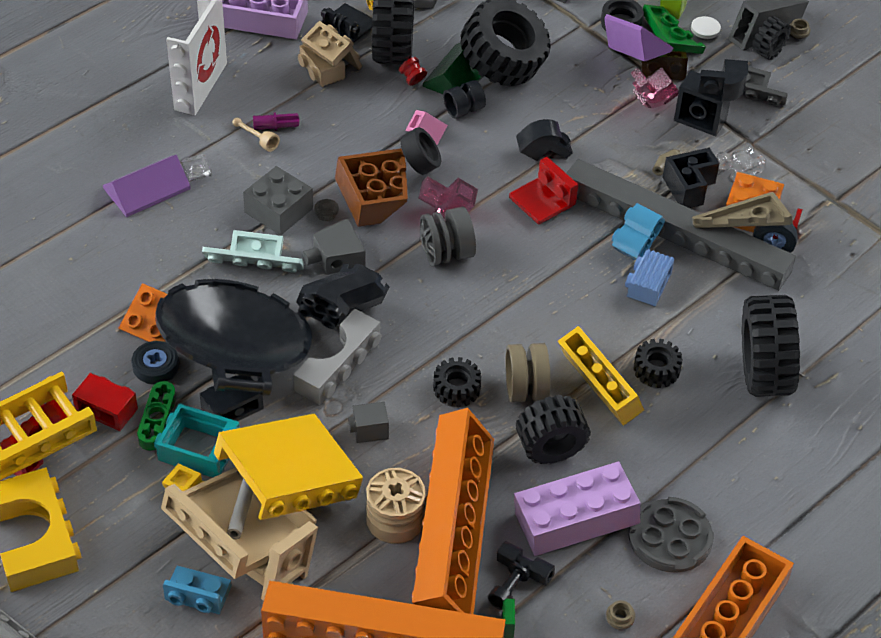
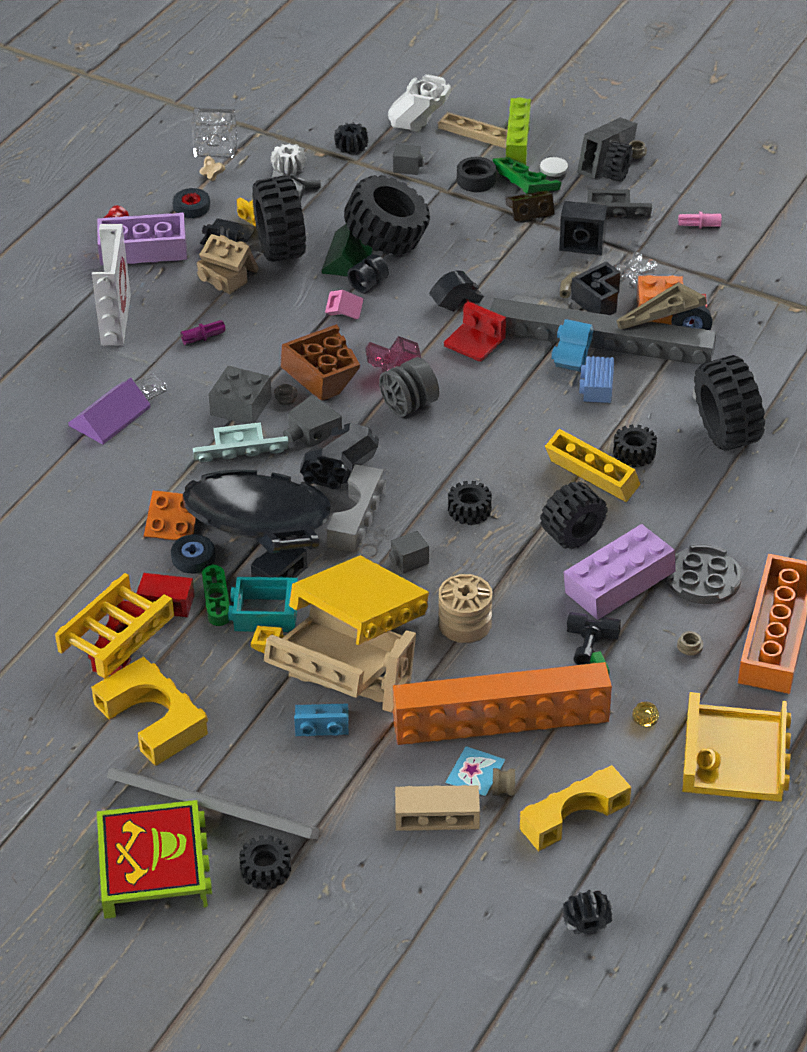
camera: 15 degrees left, 5 degrees down
light grey piece [227,478,254,539] -> none
tan hinge [232,118,280,152] -> none
red wheel [399,57,427,86] -> none
black tyre [400,127,442,175] -> none
orange brick [412,408,494,614] -> none
dark tan wheel [505,343,550,402] -> none
medium lavender slope [604,14,673,61] -> none
clear pink brick [631,67,679,108] -> none
black brick [698,59,748,102] -> none
none -> bright pink axle [678,212,721,229]

